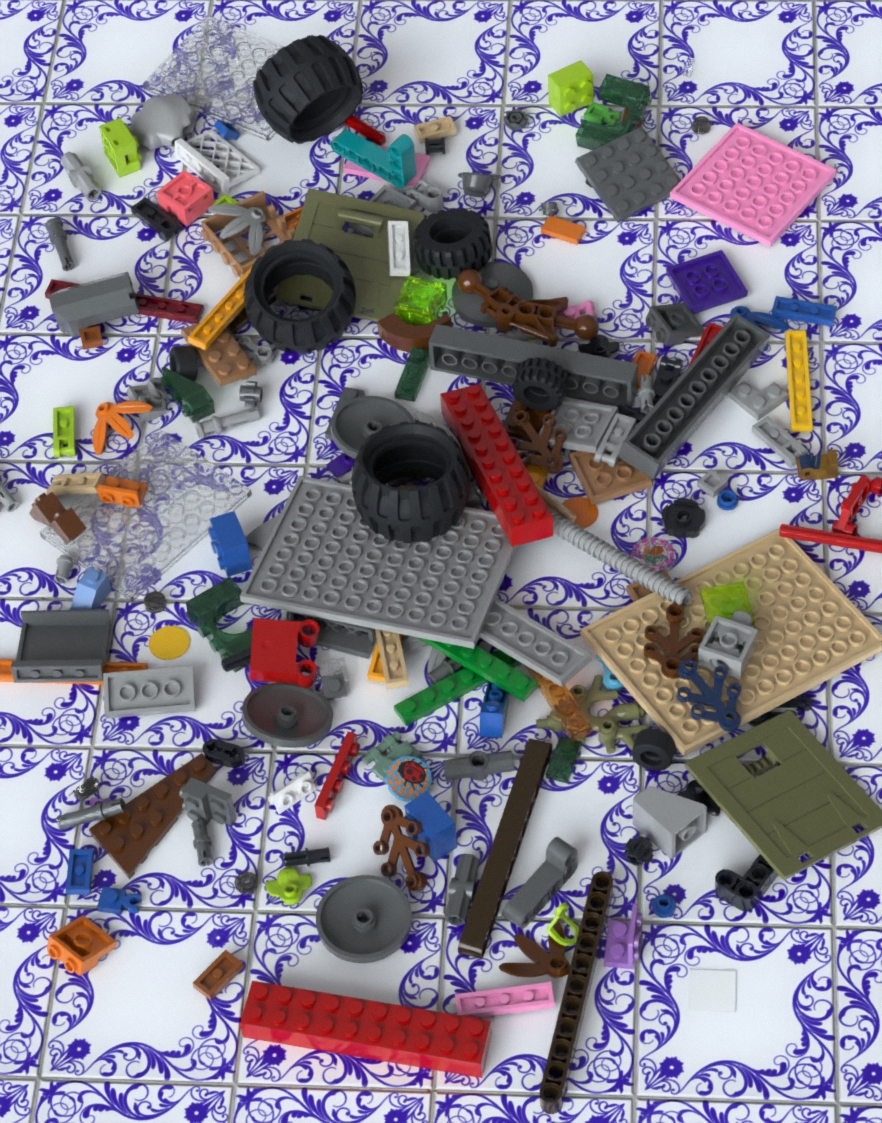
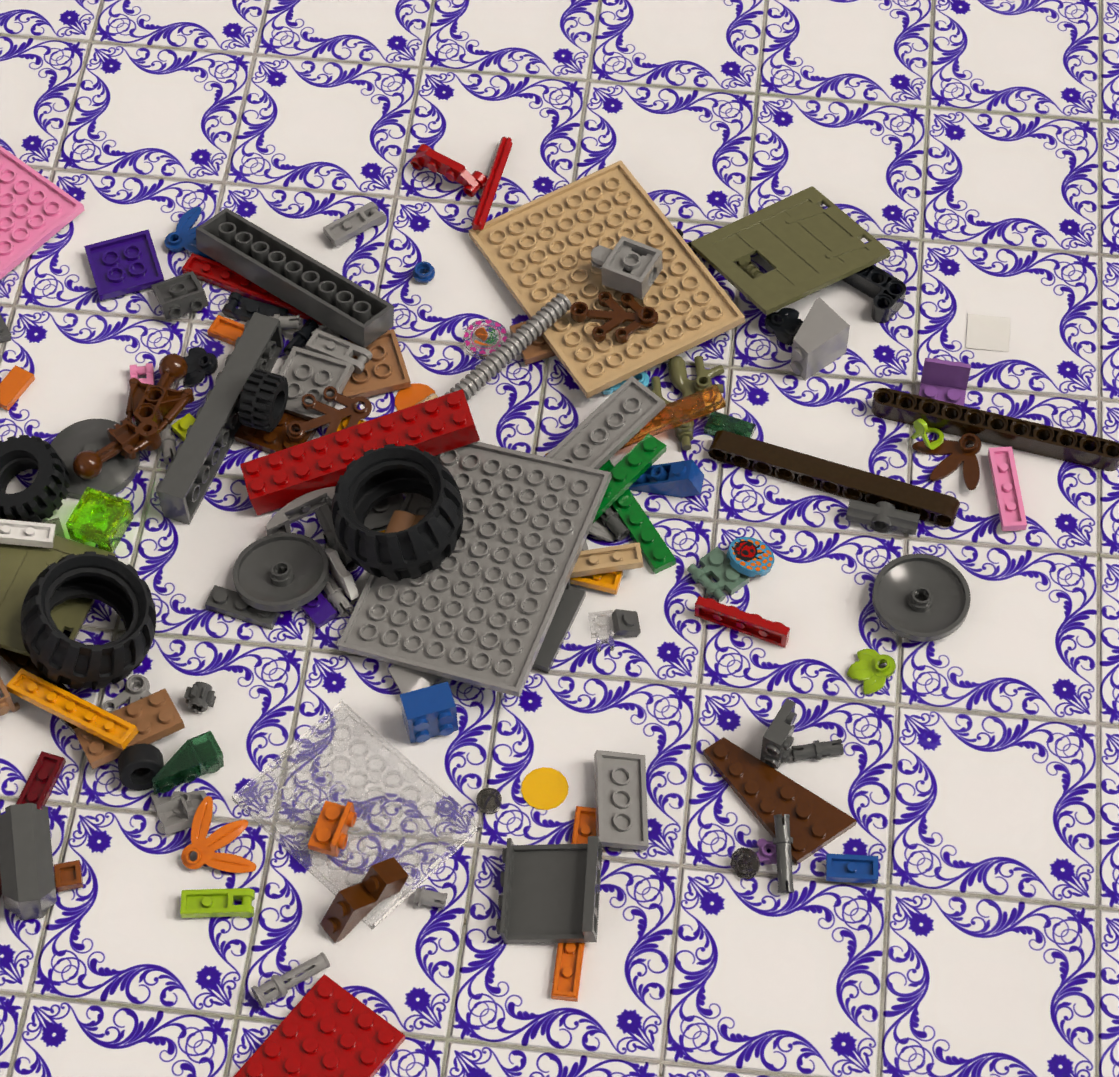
camera: 90 degrees left, 5 degrees up
tan plate [46,472,106,498] -> none
orange plate [47,915,117,976] -> none
medium blue slope [70,567,112,610] -> none
blue plate [97,887,142,915] -> none
clear green arch [185,577,252,673] -> none
dark orange plate [193,950,244,1001] -> none
light grey pin [195,407,260,440] -> none
black beam [202,739,245,768] -> none
red piece [221,618,319,688] -> none
clear smoke plate [235,872,258,895] -> none
red brick [240,981,492,1078] -> none
dark grey dish [242,682,333,748] -> none
white hinge [267,771,316,814] -> none
black axle [283,847,330,867] -> none
reddish brown plant [373,805,430,891] -> none
reddish brown arch [377,313,452,353] -> none
clear green plate [395,347,430,402] -> none
blue brick [404,791,457,862] -> none
dark grey piece [443,750,515,781] -> none
dark grey beam [502,837,578,929] -> none
black gear [624,836,654,866] -> none
black tyre [631,728,676,771] -> none
blue plate [652,894,676,918] -> none
black plate [662,498,706,538] -> none
dark blue plant [676,659,742,731] -> none
light grey plate [697,469,728,498] -> none
clear neon green plate [700,581,755,627] -> none
light grey plate [729,381,789,421] -> none
blue plate [772,296,837,327] -> none
yellow plate [785,330,813,432] -> none
pearl gold leg [796,449,838,480] -> none

